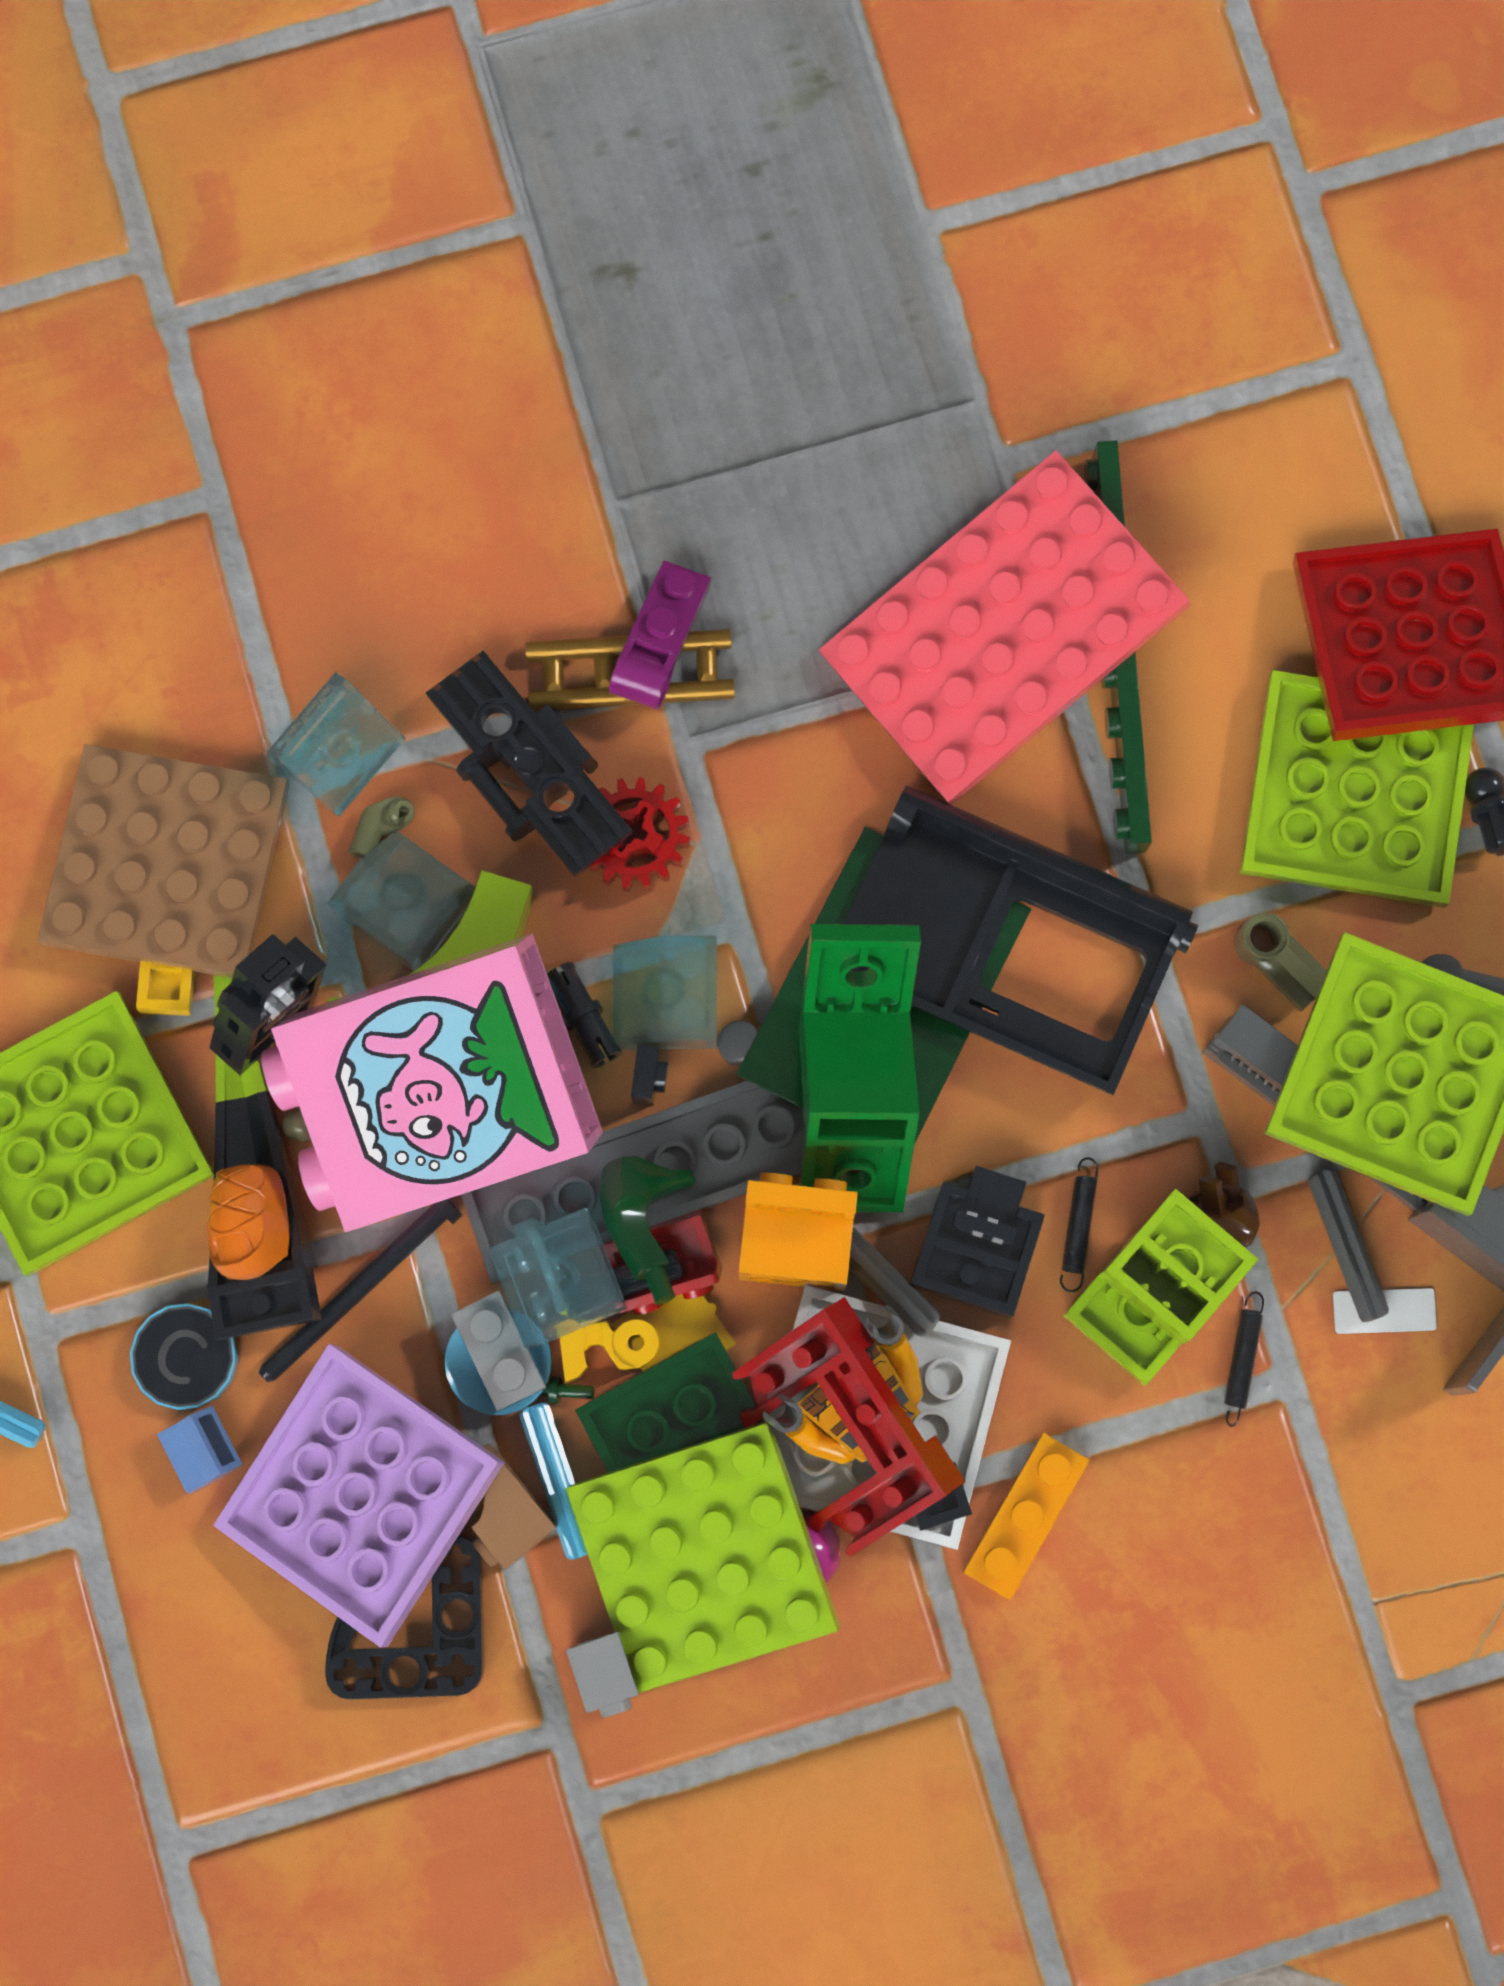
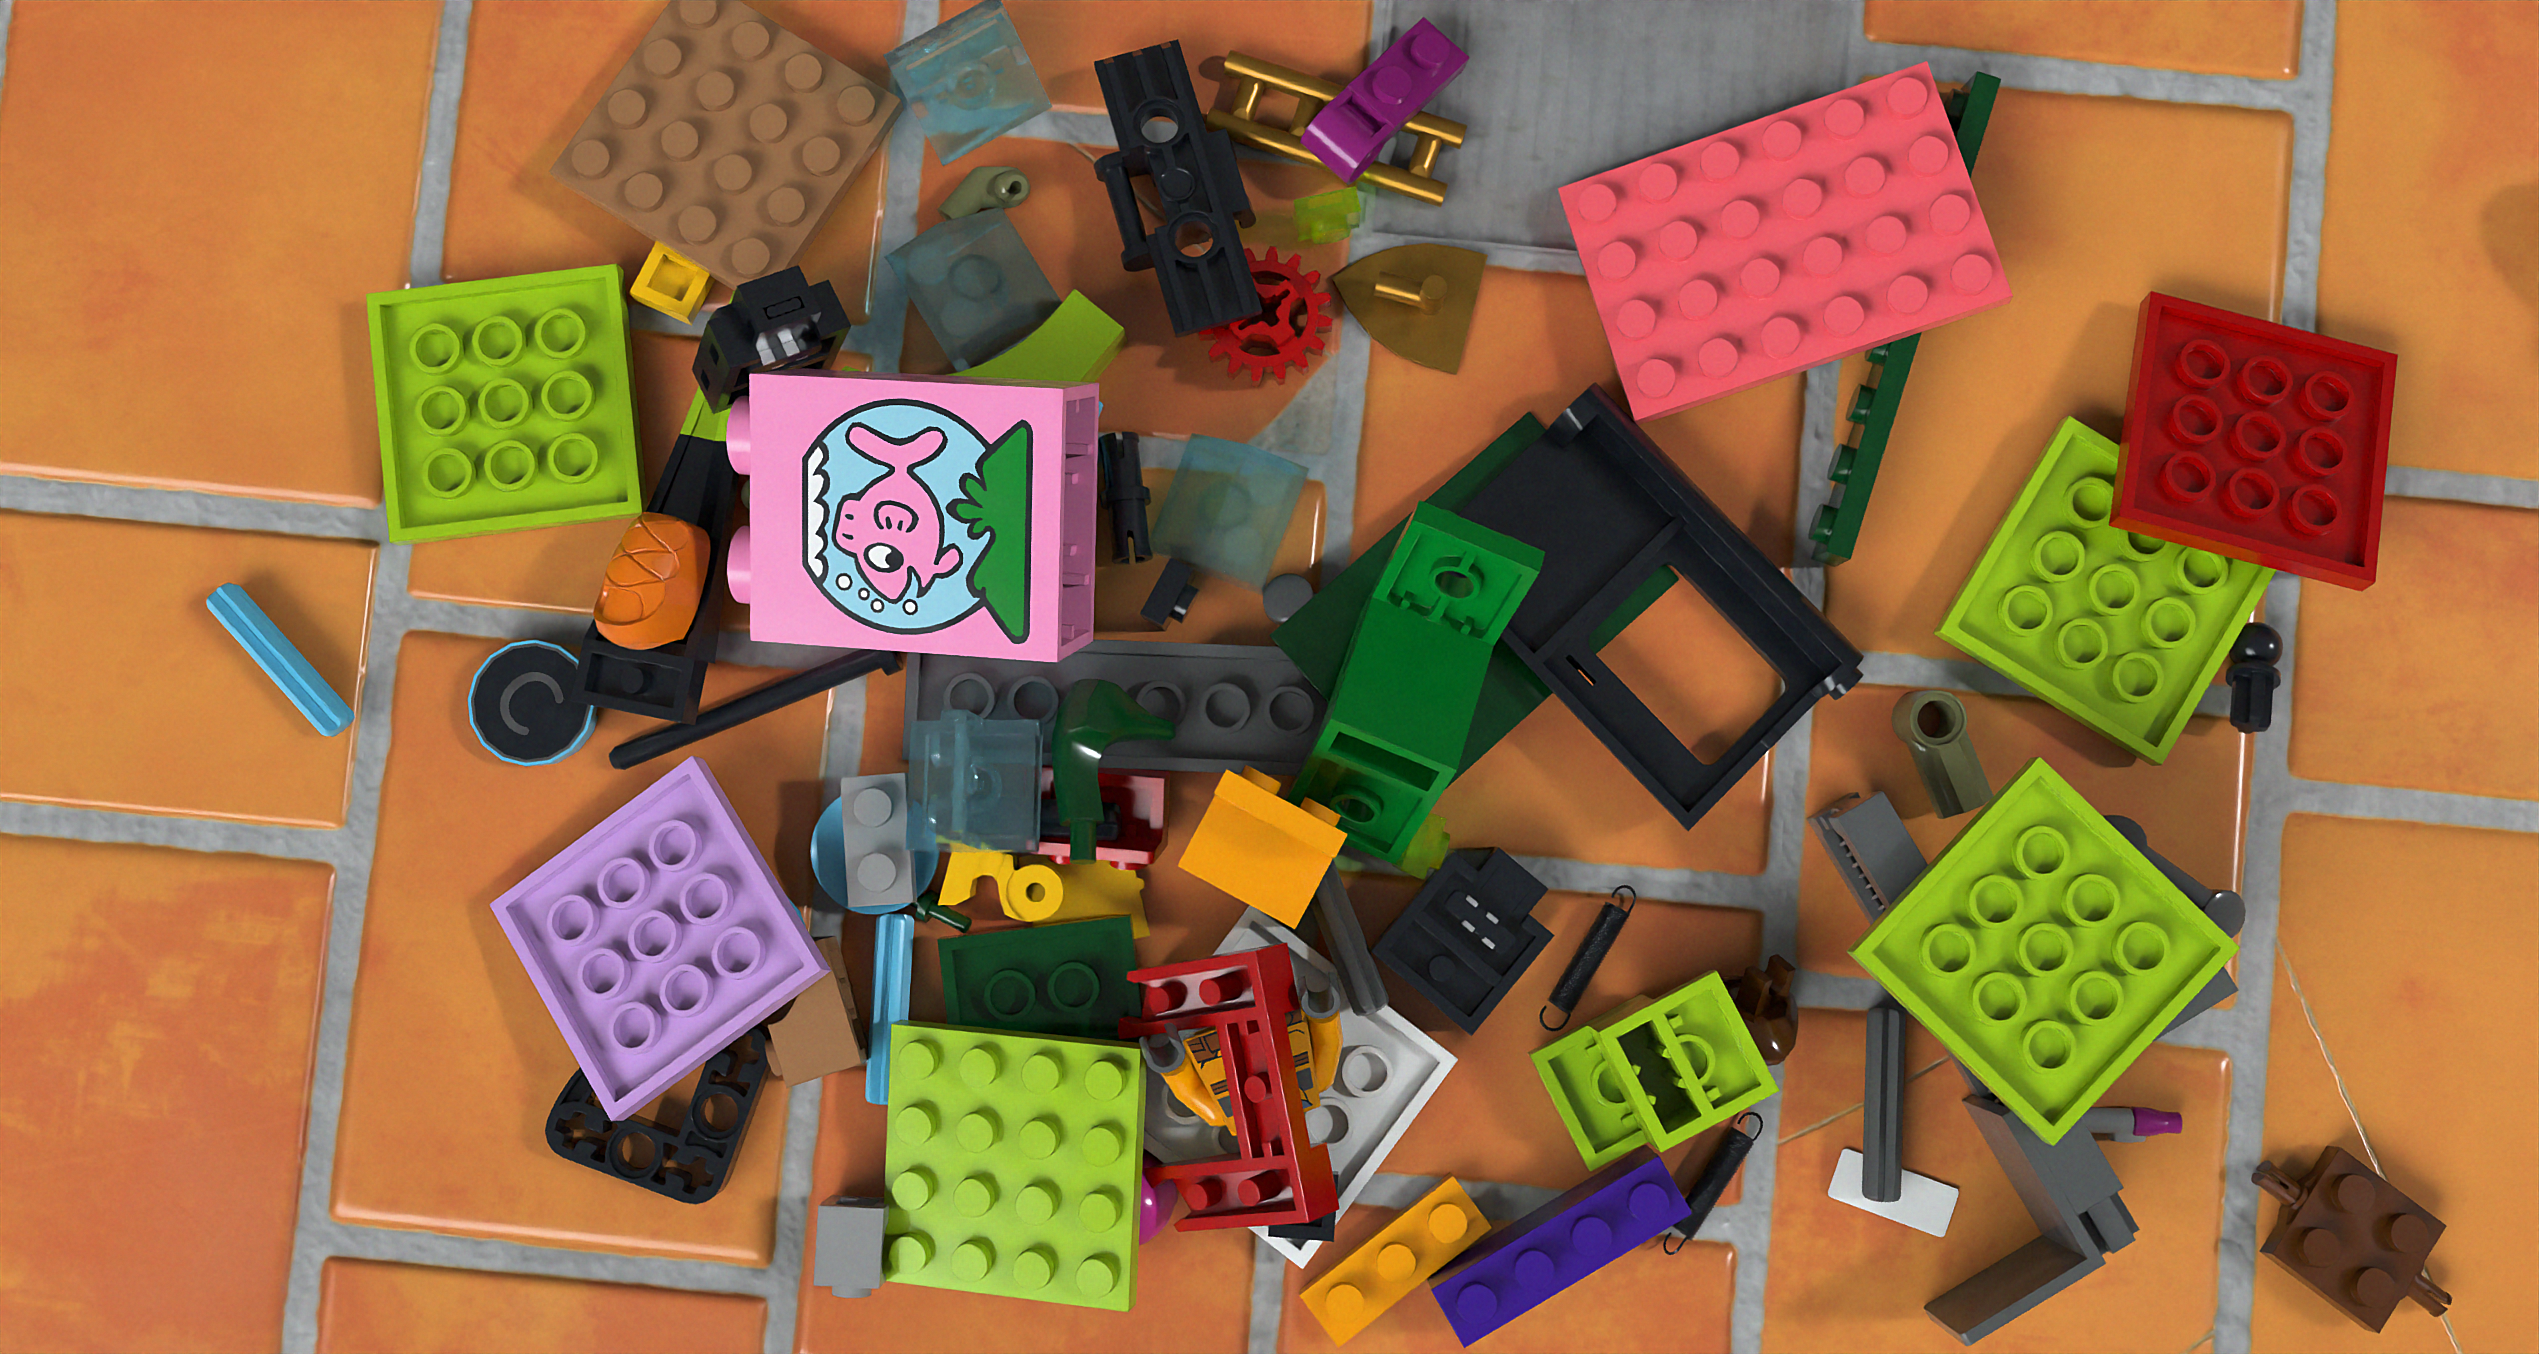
camera: 25 degrees right, 5 degrees up
medium blue piece [157,1406,243,1494] -> none
none -> clear neon green plate [1293,186,1361,245]
none -> pearl gold shield [1332,243,1488,375]
none -> clear neon green plate [1392,812,1450,879]
none -> dark purple brick [1427,1145,1693,1348]

